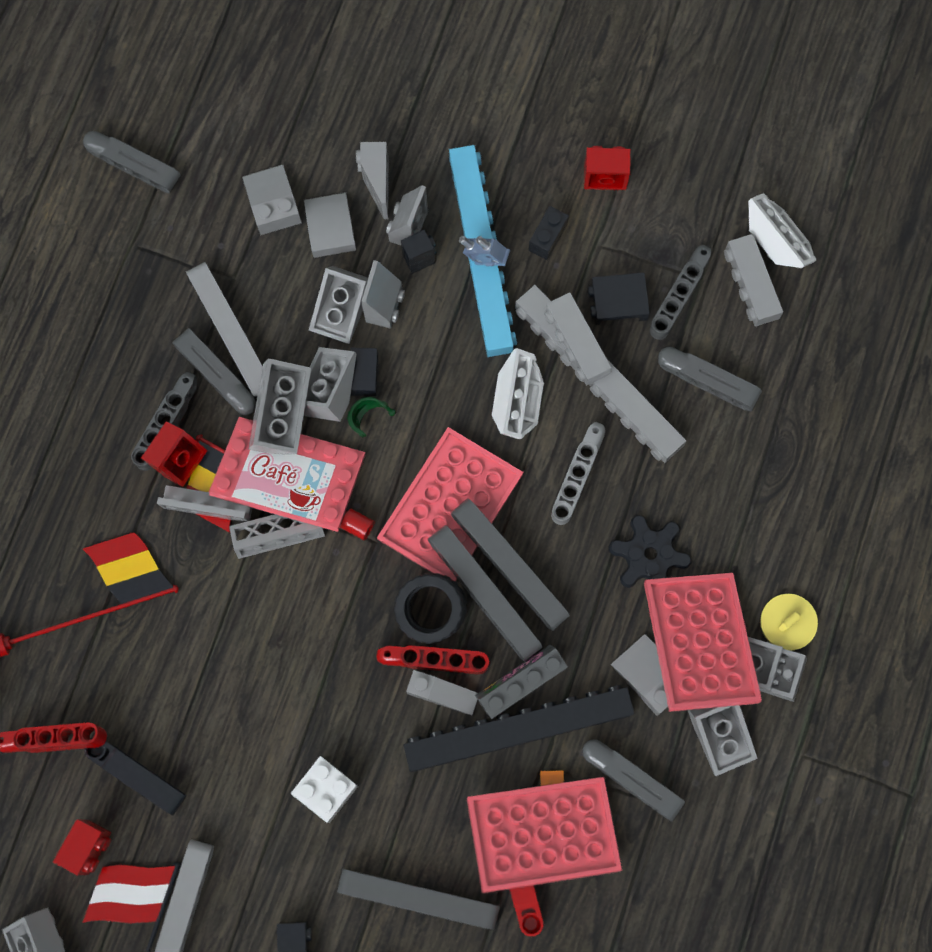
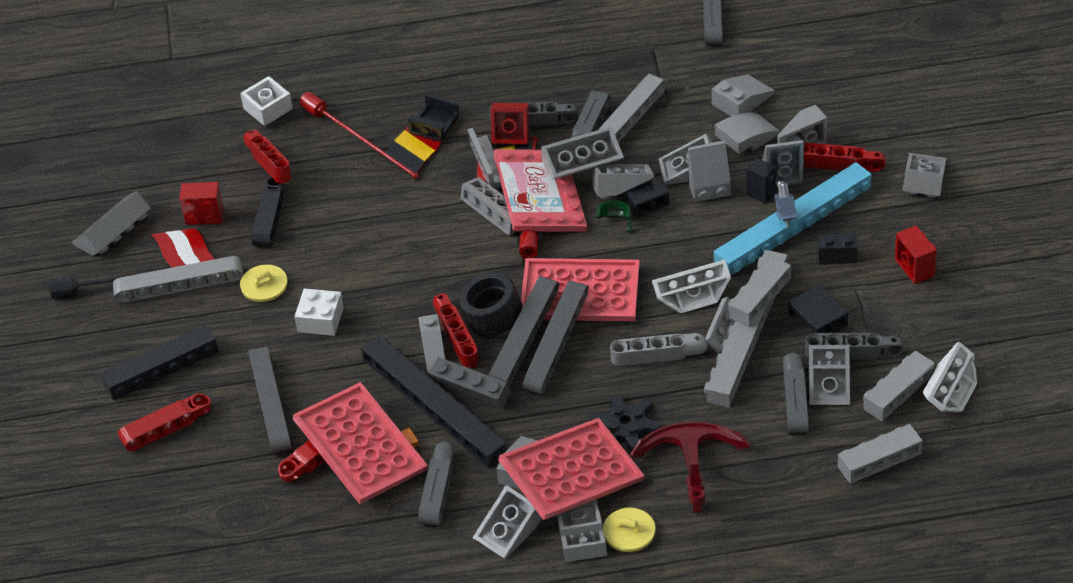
camera: 65 degrees right, 30 degrees down
none -> light yellow shield [240,265,288,302]
none -> black panel [408,94,459,143]
none -> dark red piece [630,422,751,513]
none -> light grey plate [705,297,734,353]
none -> red piece [803,142,886,172]
none -> light grey slope [809,345,850,405]
none -> light grey brick [838,424,922,484]
none -> light grey slope [902,153,946,198]

